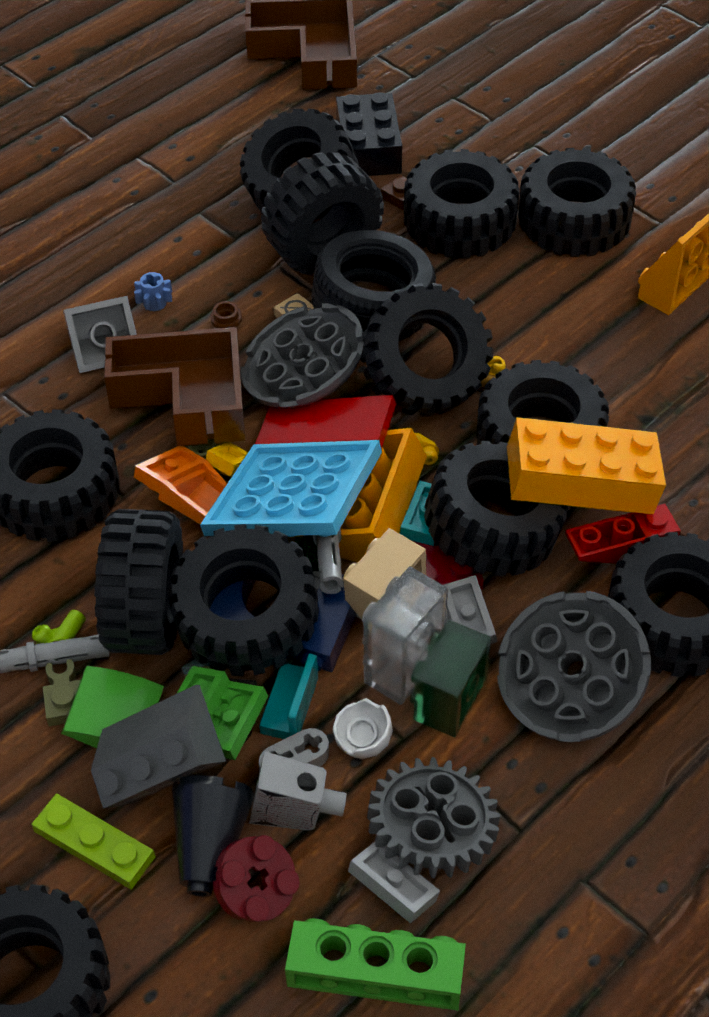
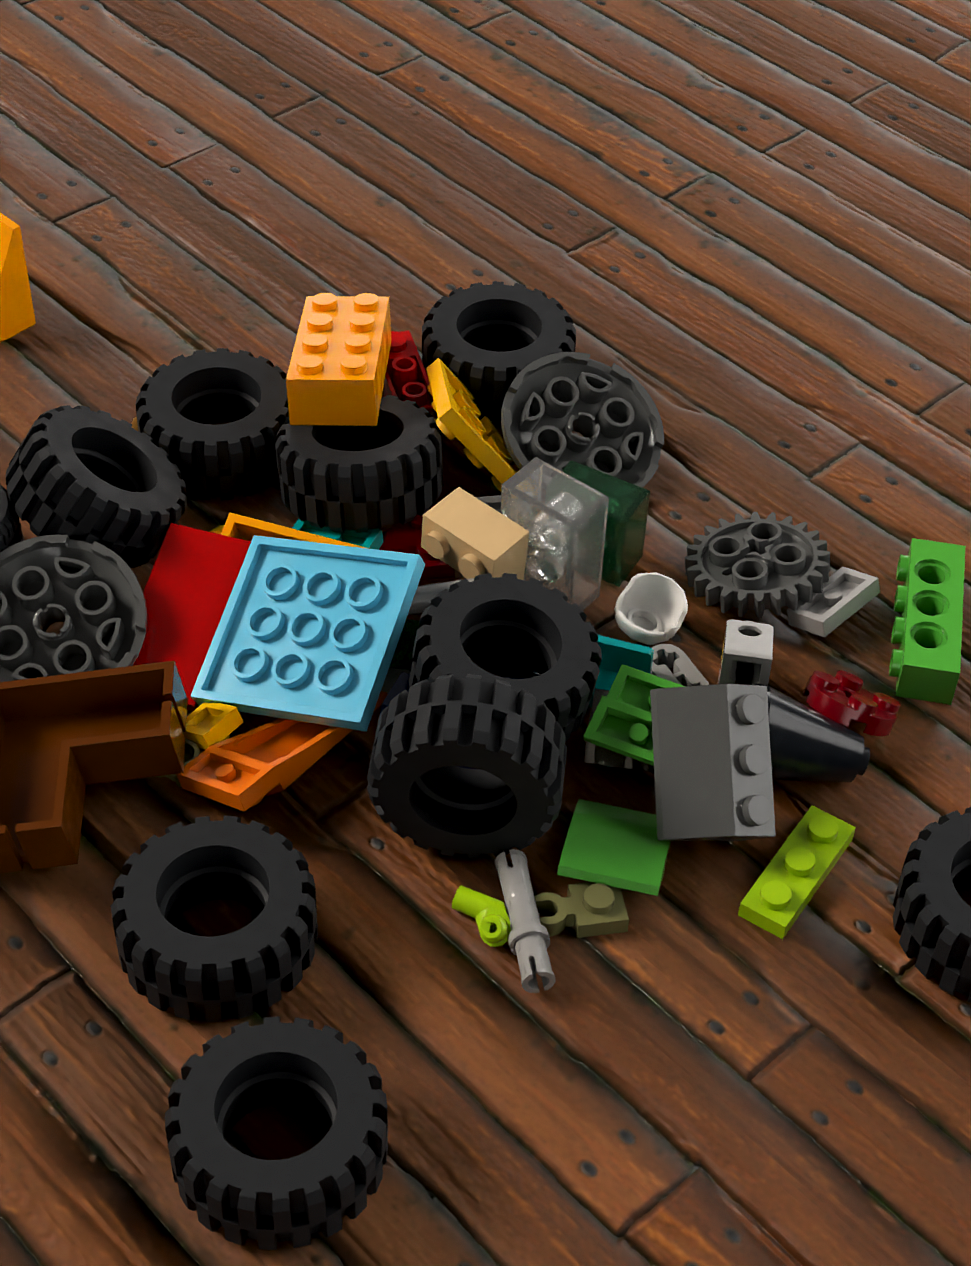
camera: 90 degrees left, 5 degrees down
none -> yellow plate [426,358,535,499]

